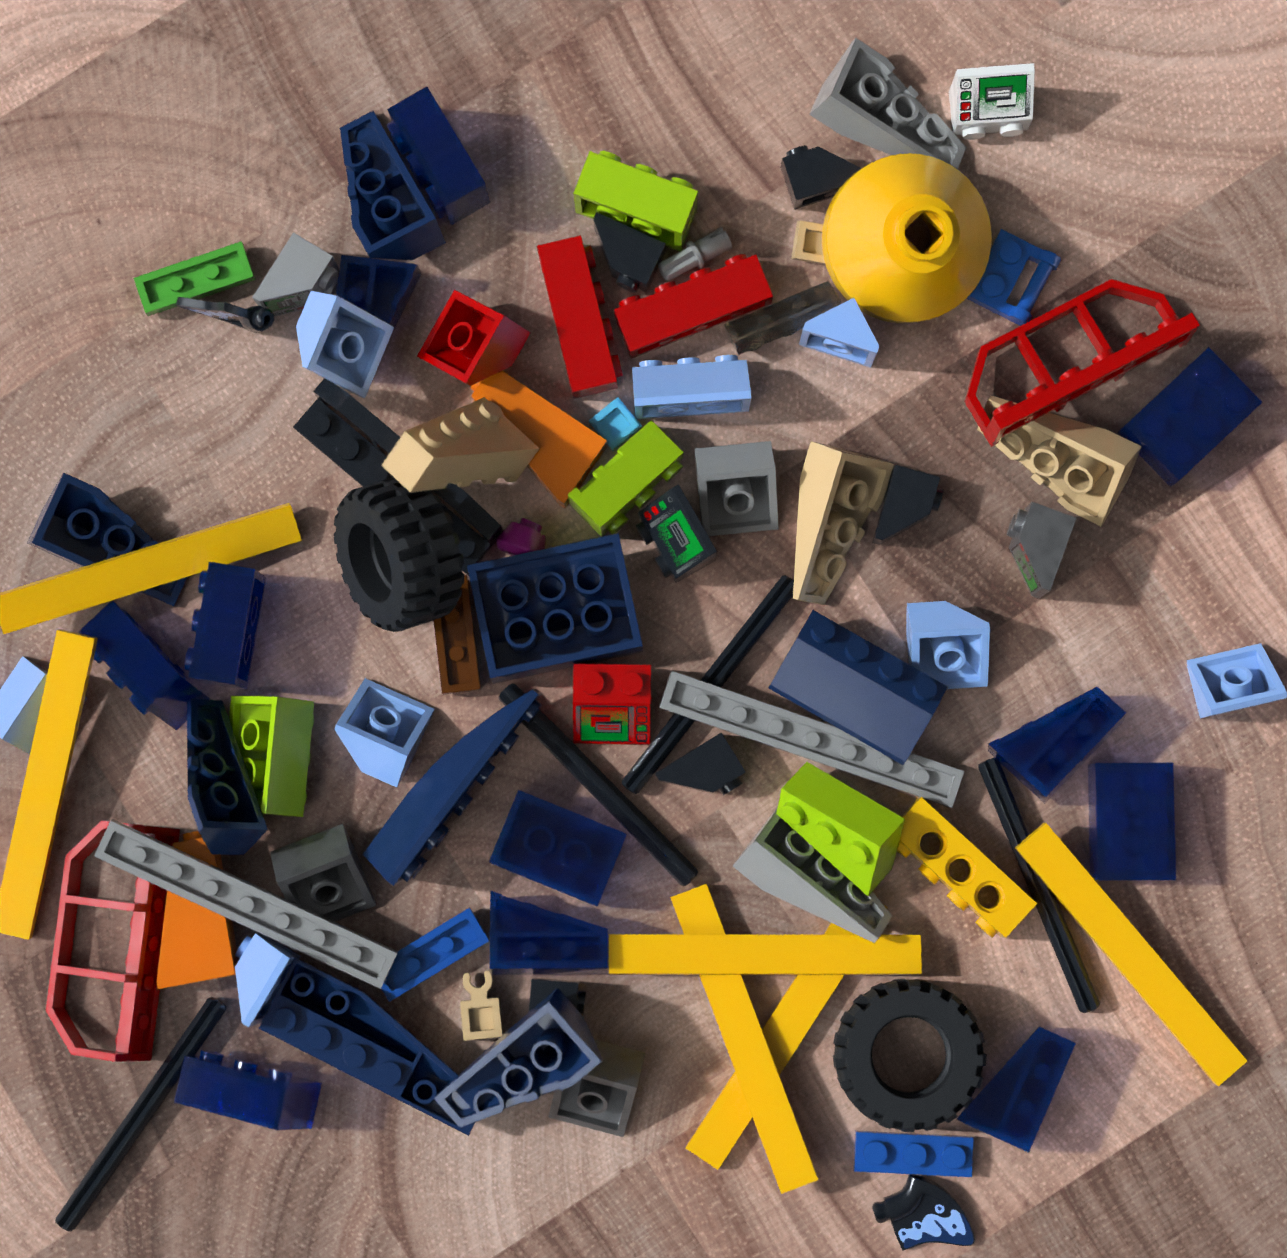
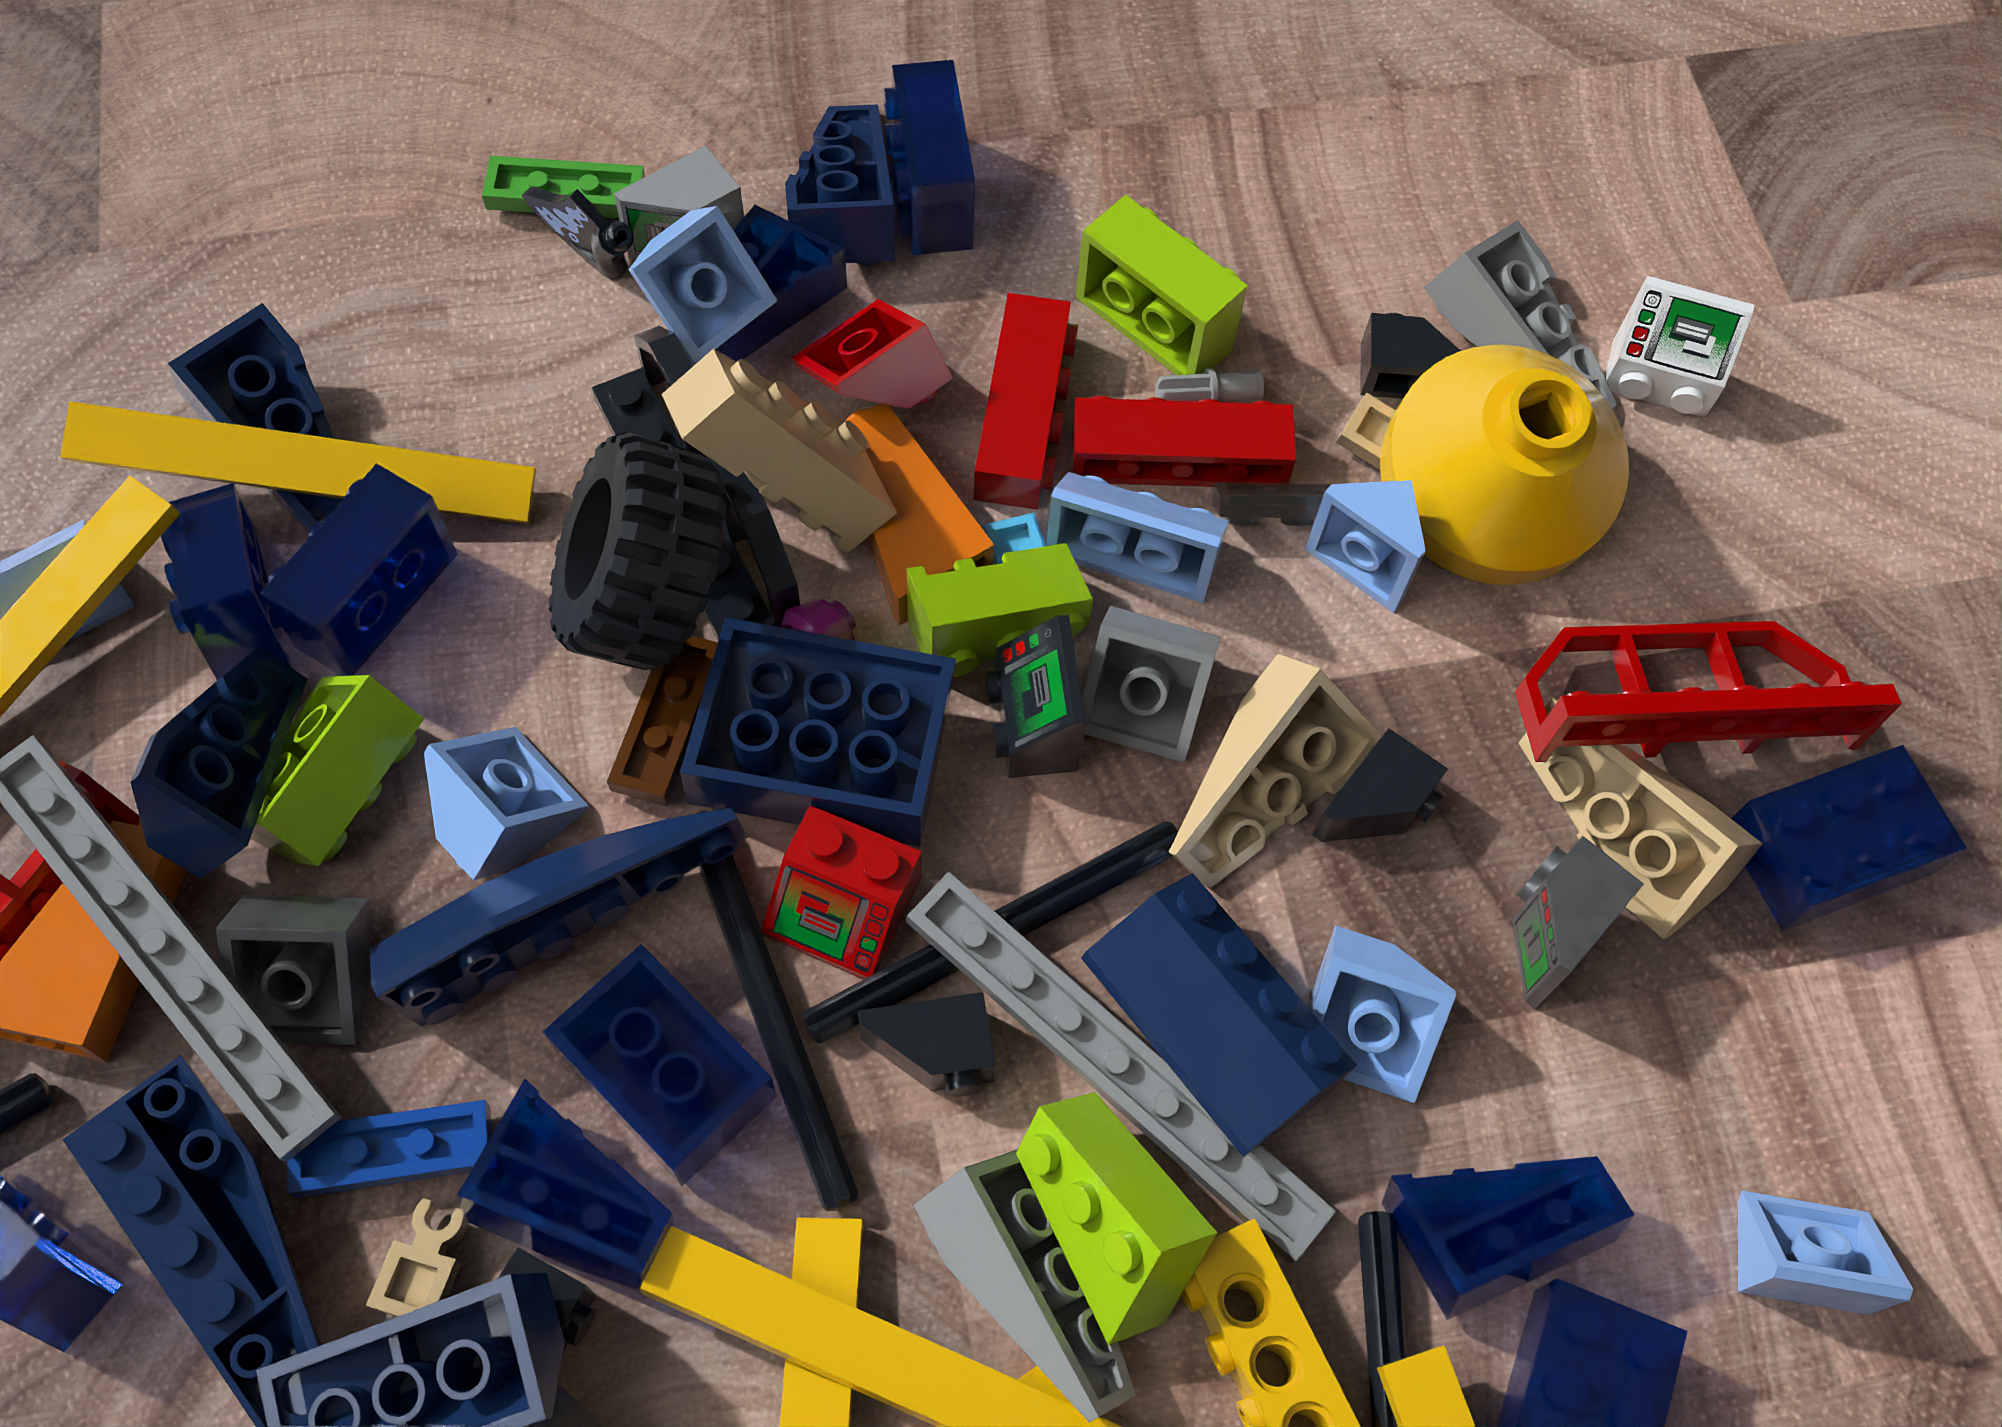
camera: 15 degrees right, 20 degrees down
light blue slope [235,933,300,1027] -> none
black slope [593,212,666,293] -> none
blue plate [966,229,1061,326] -> none

